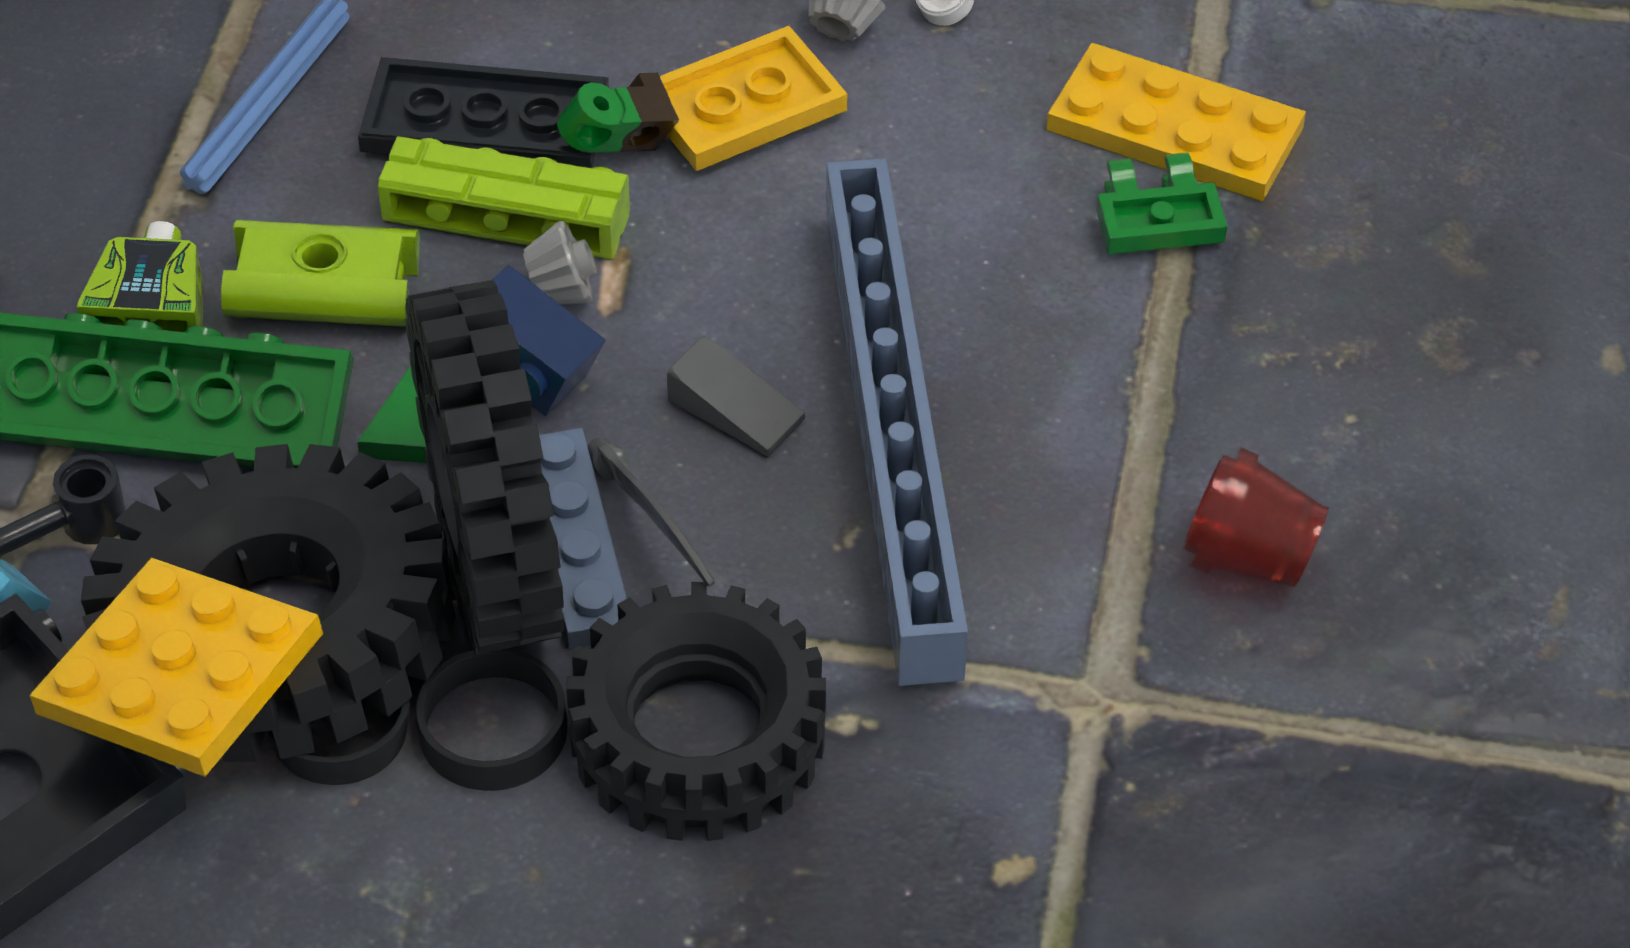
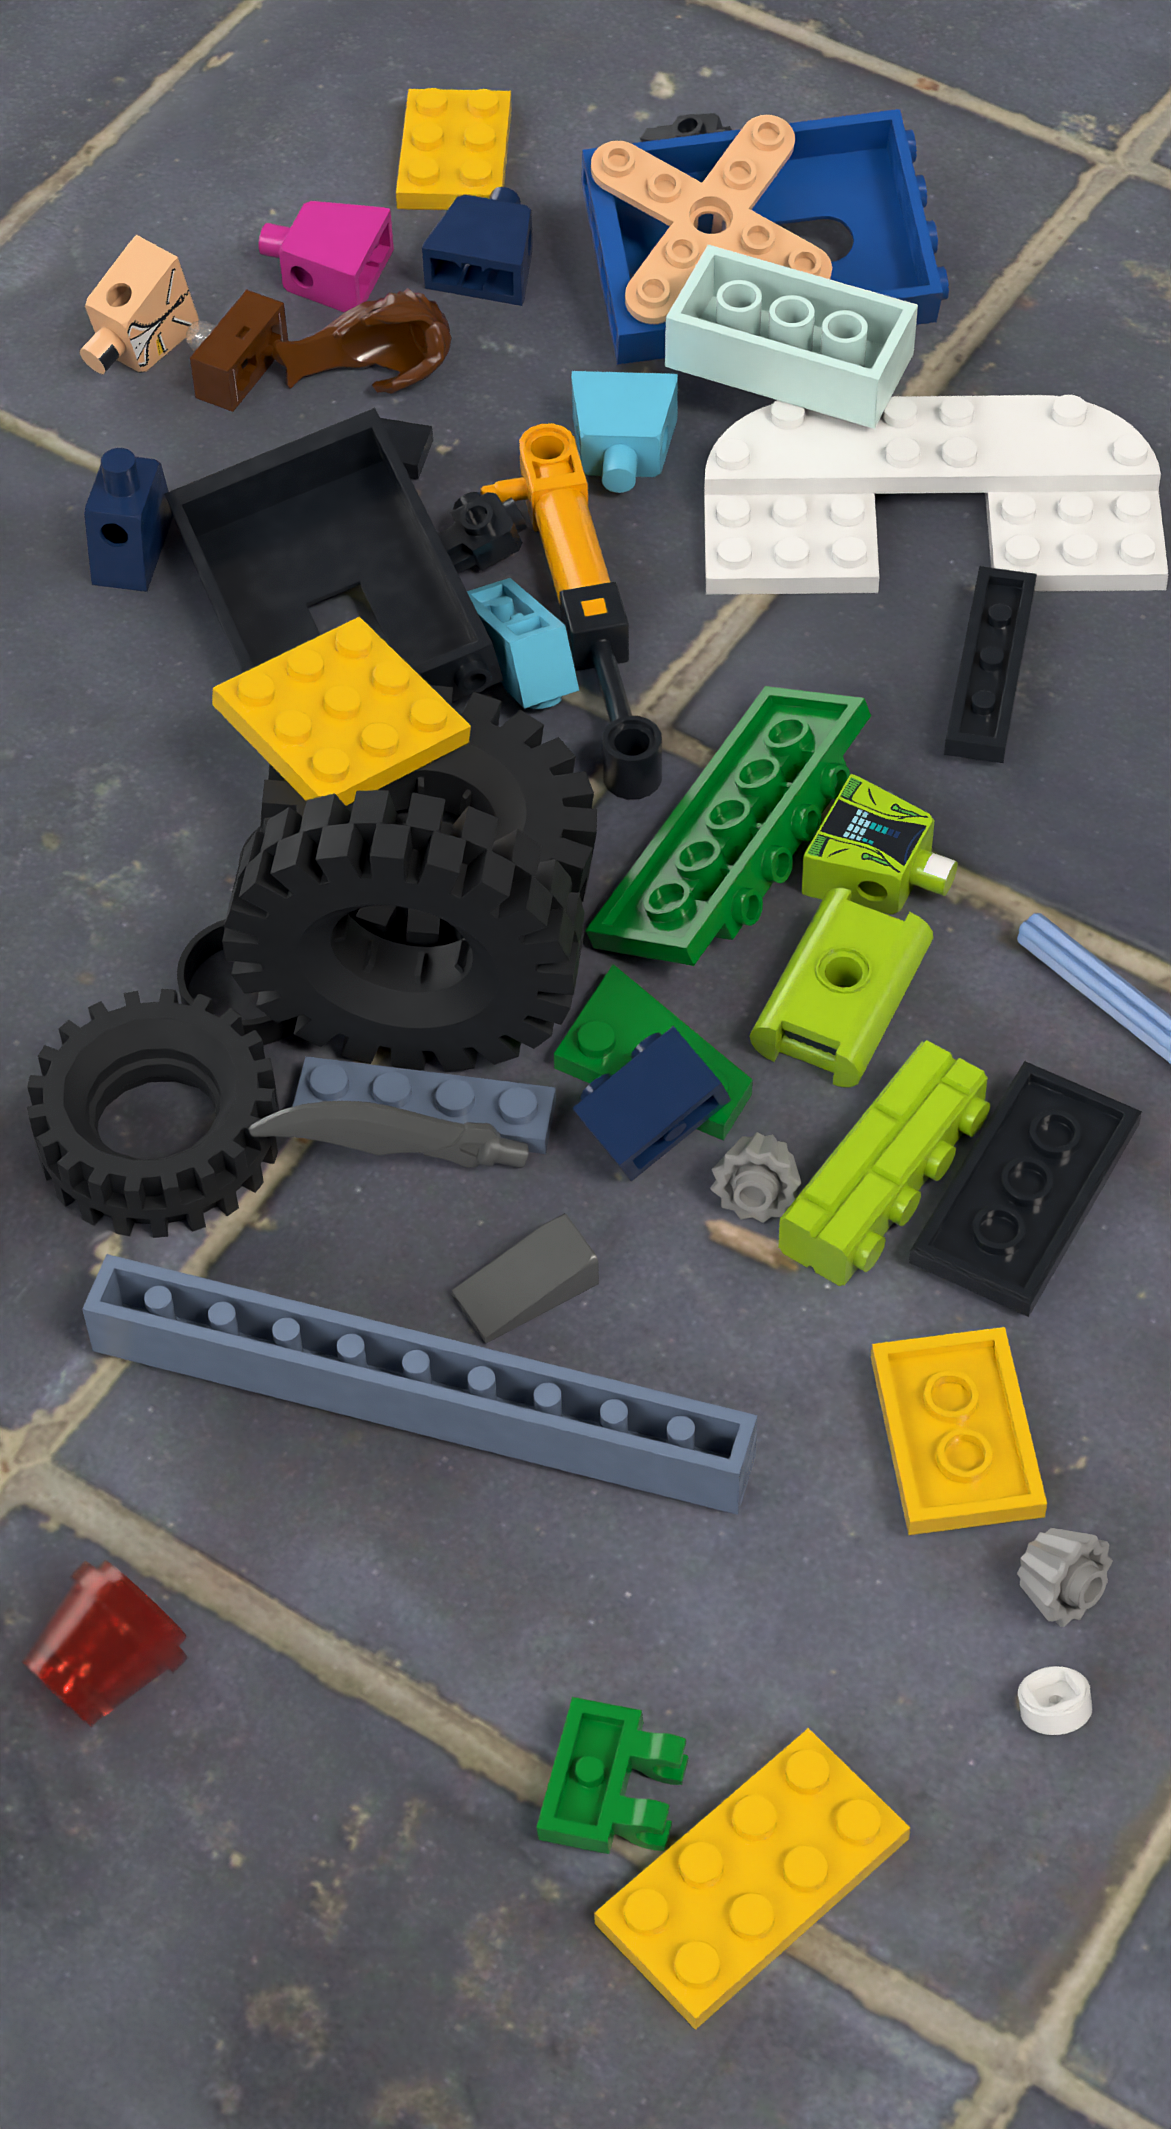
camera: 115 degrees right, 5 degrees up
green leg [557,72,679,153] -> none

